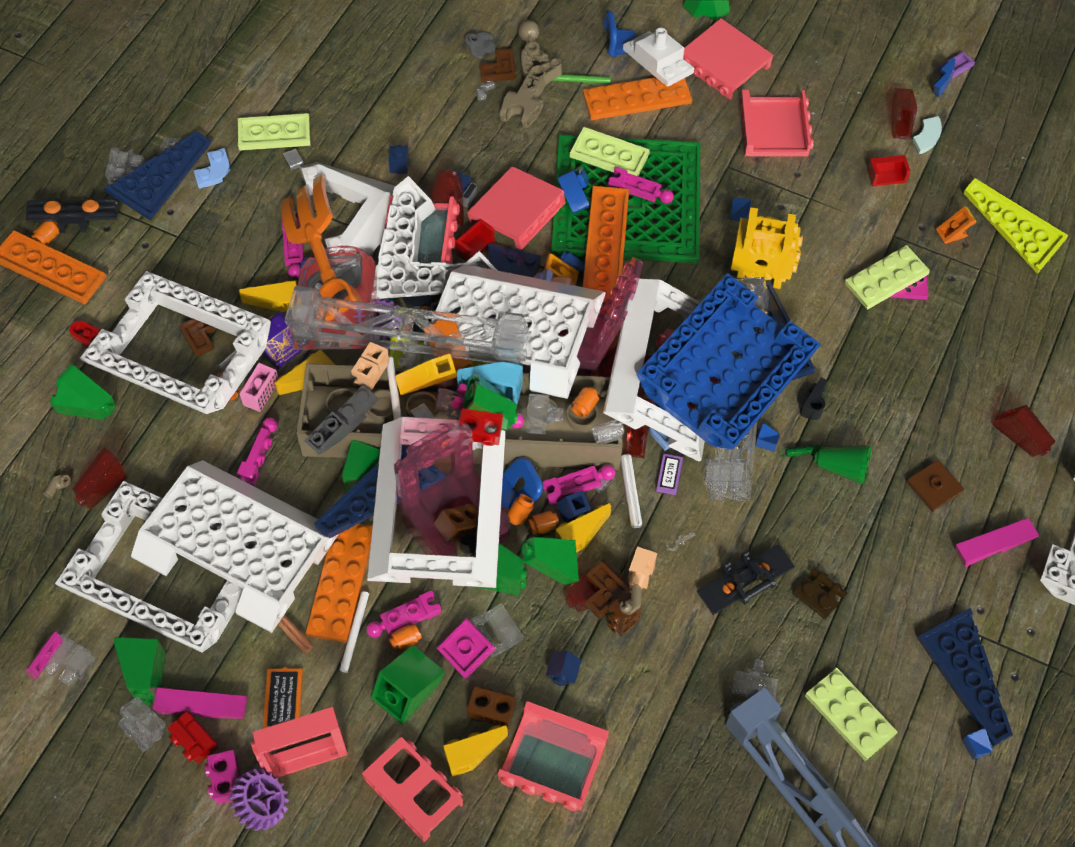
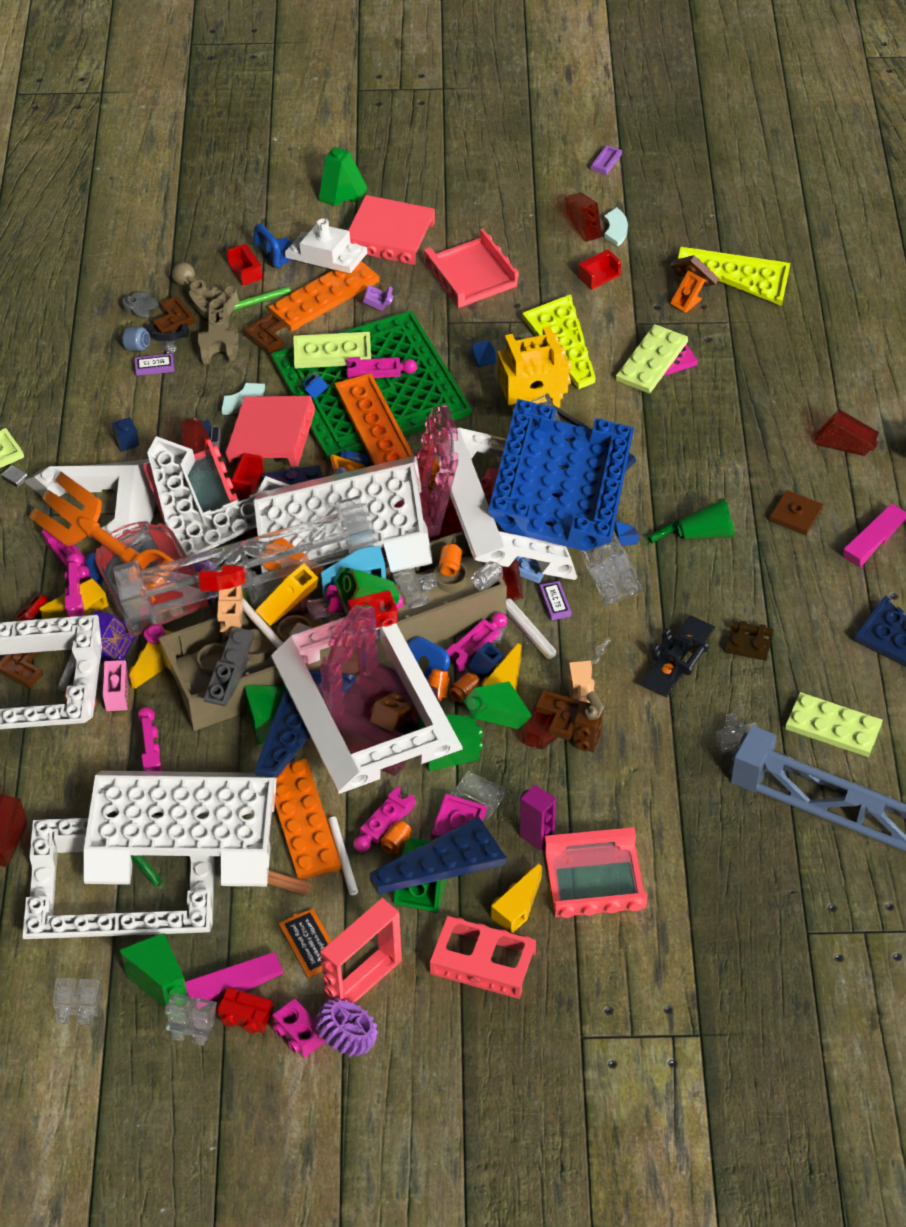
camera: 25 degrees left, 10 degrees down
dark pink slope [26,632,63,680] -> none
reddish brown brick [467,686,516,729] -> none
dark blue brick [546,651,581,686] -> none
blue slope [558,171,590,214] -> none
black plate [800,377,828,420] -> none
blue slope [933,58,956,97] -> none
none -> red plate [13,593,48,621]
none -> dark pink plate [65,553,84,617]
none -> sand blue head [121,327,151,351]
none -> green piece [131,855,164,888]
none -> tile [135,354,175,376]
none -> dark pink plate [144,625,166,645]
none -> black piece [148,324,189,341]
none -> red slope [199,565,246,591]
none -> light aqua tile [222,383,265,415]
none -> red panel [226,243,263,286]
none -> reddish brown plate [244,311,285,354]
none -> medium lavender bracket [362,285,393,311]
none -> dark blue wing [369,817,507,894]
none -> magenta brick [519,784,556,851]
none -> neon yellow wing [522,294,595,389]
none -> reddish brown plate [670,255,719,286]

